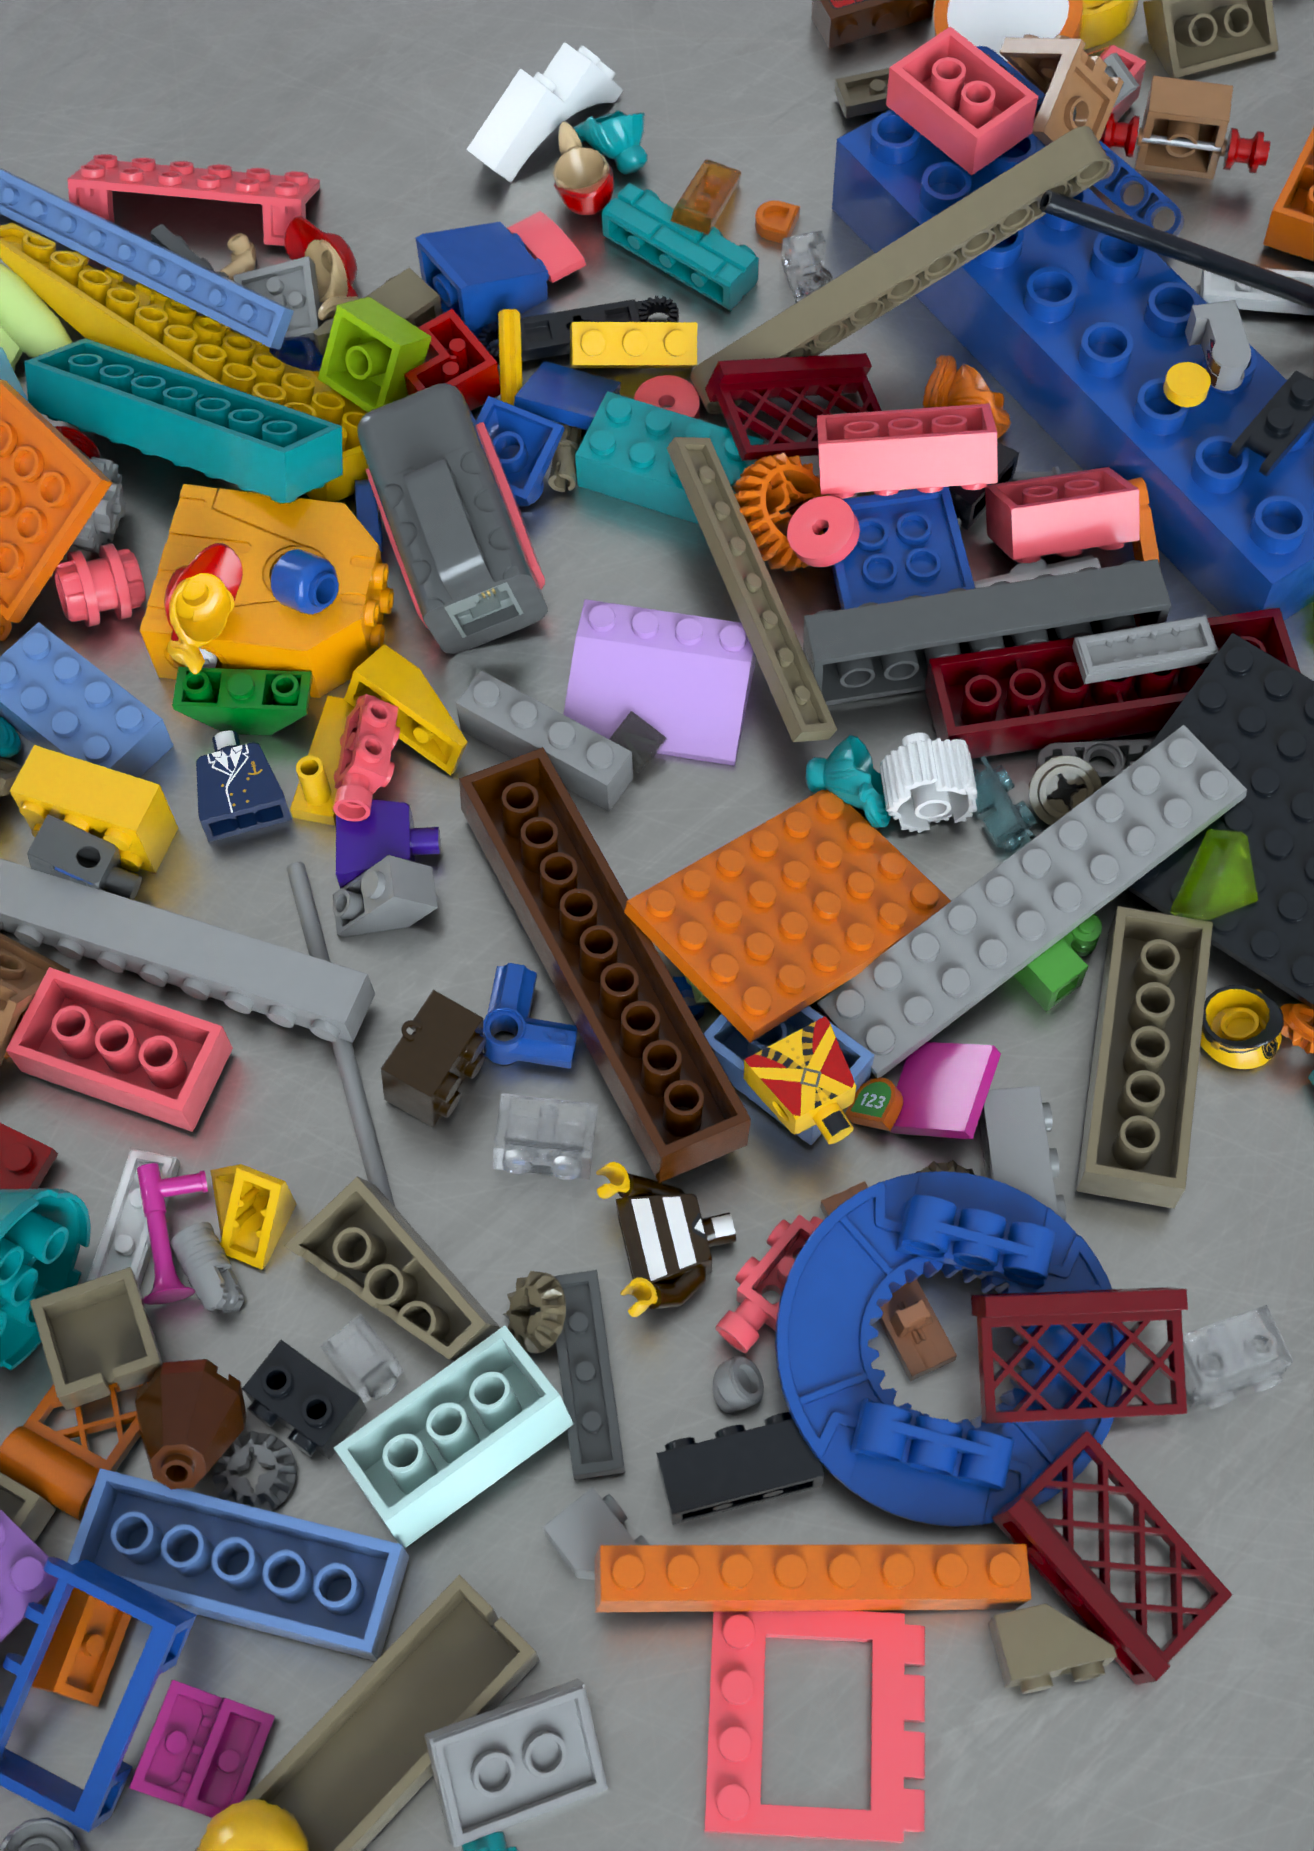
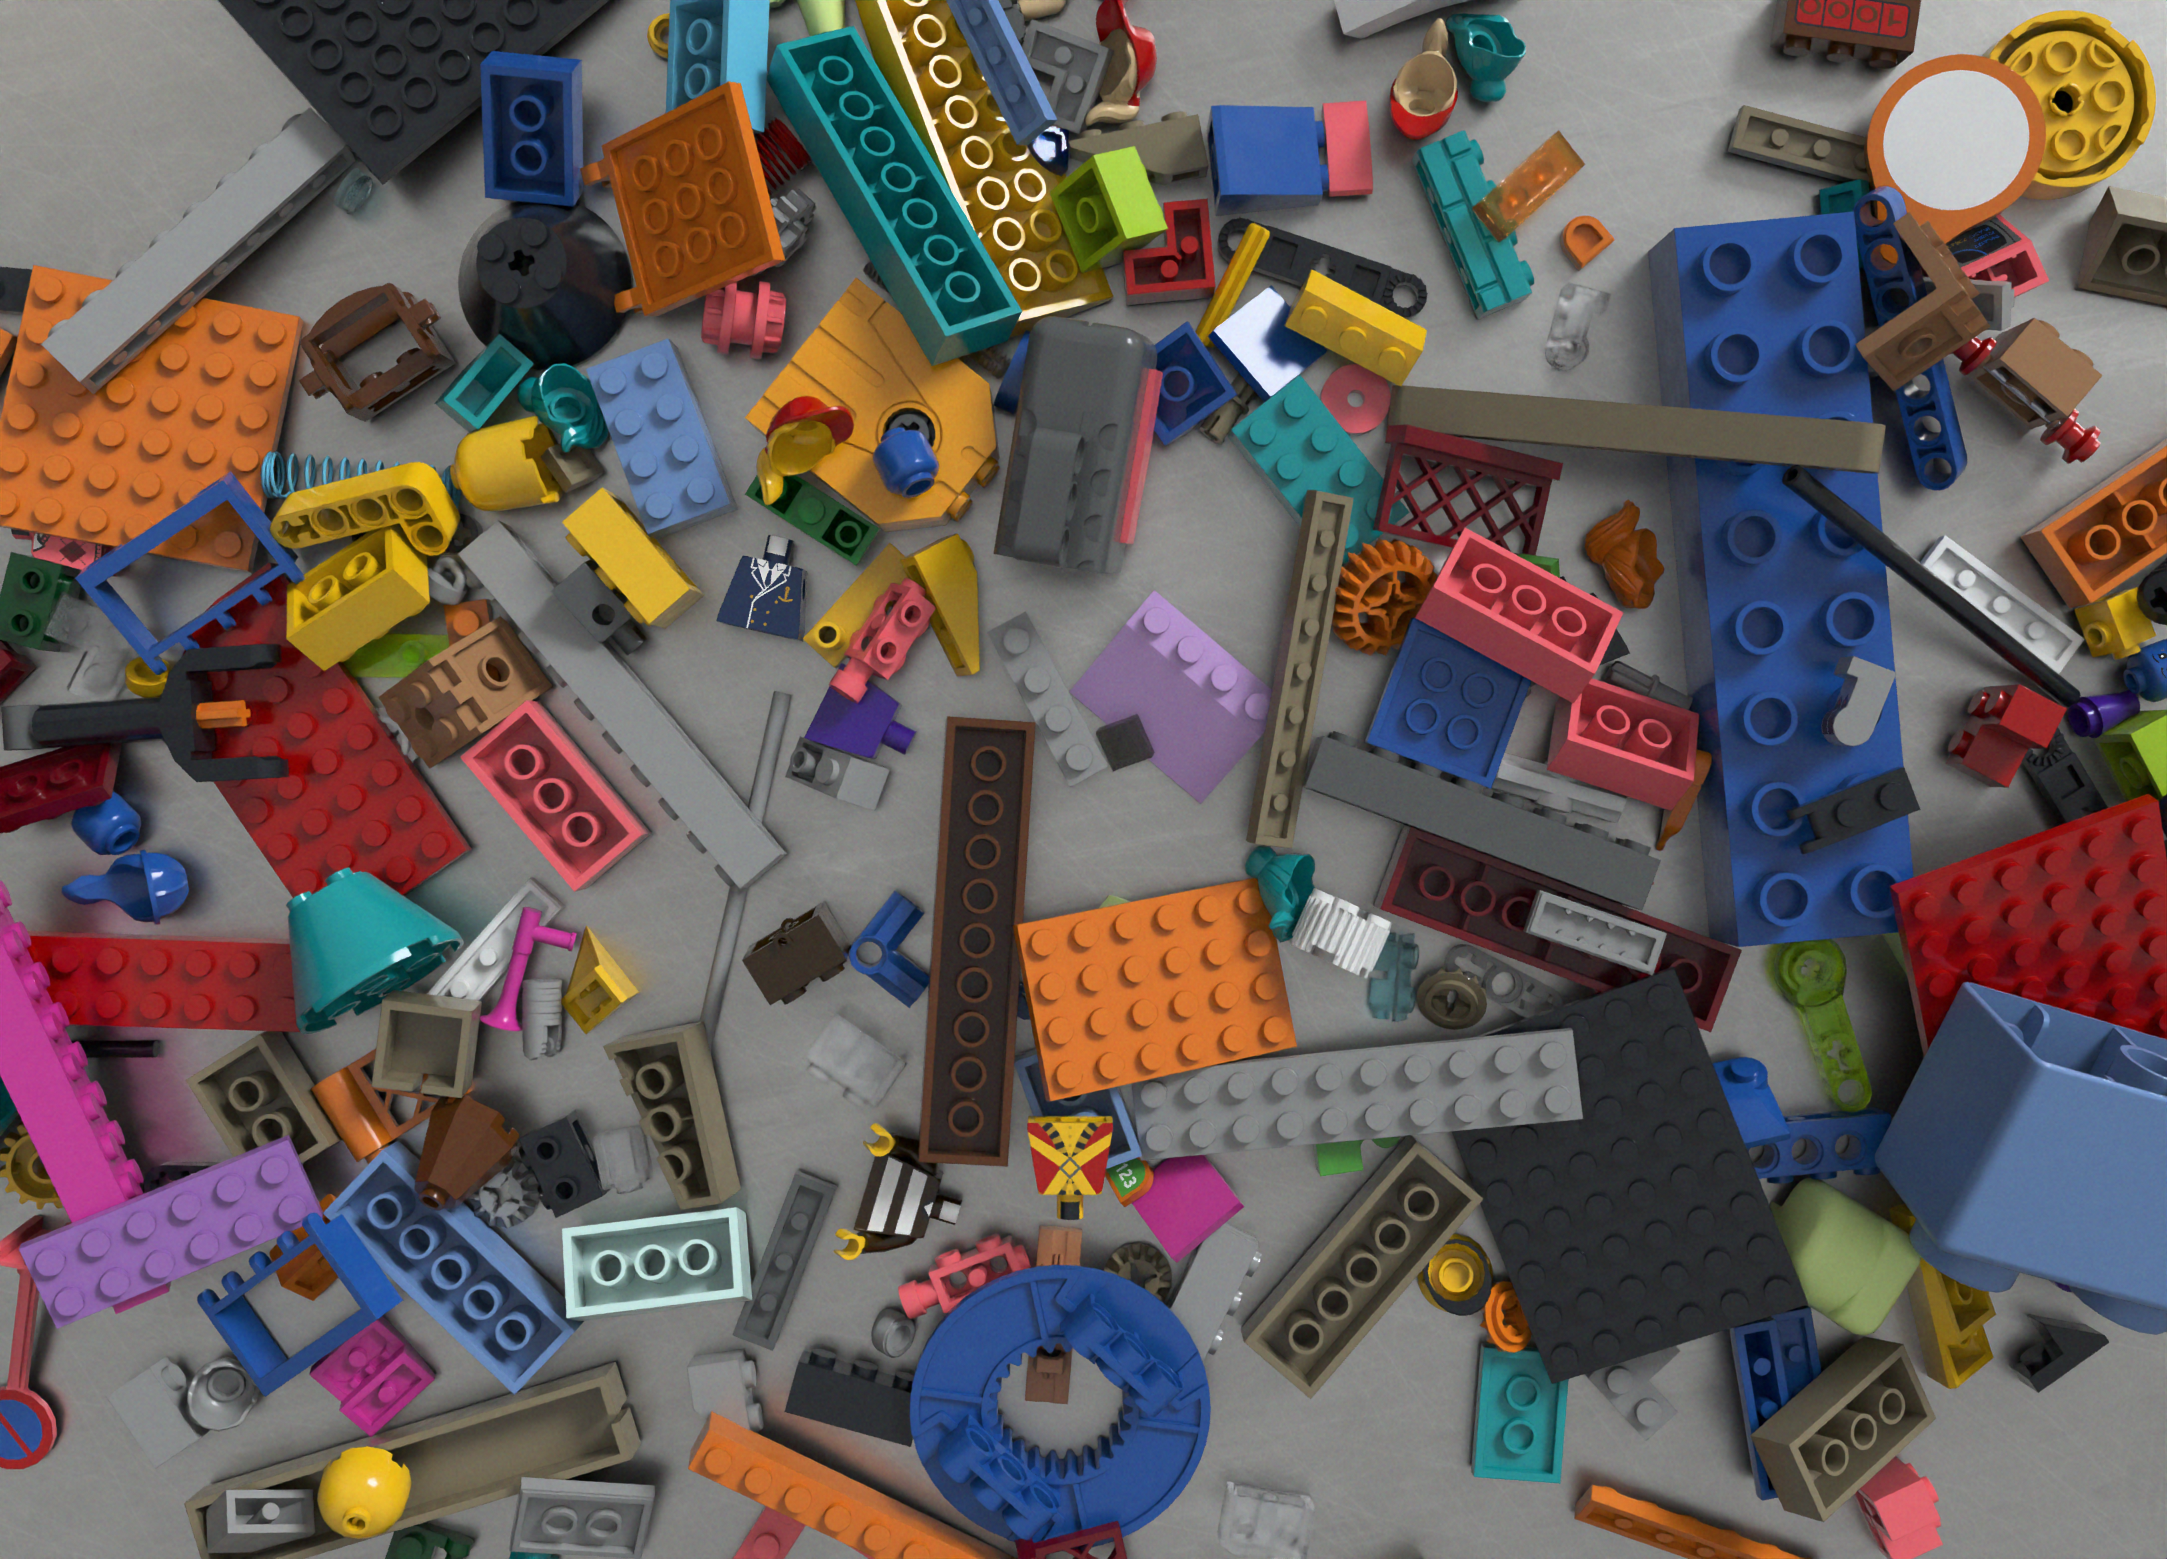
camera: 25 degrees right, 25 degrees up
dark tan gear [503,1271,566,1353] -> none
coral piece [787,496,860,567] -> none
coral brick [886,26,1038,175] -> none
dark red fence [971,1287,1188,1424] -> none
yellow tile [1163,362,1211,407] -> none
clear neon green slope [1170,829,1258,920] -> none

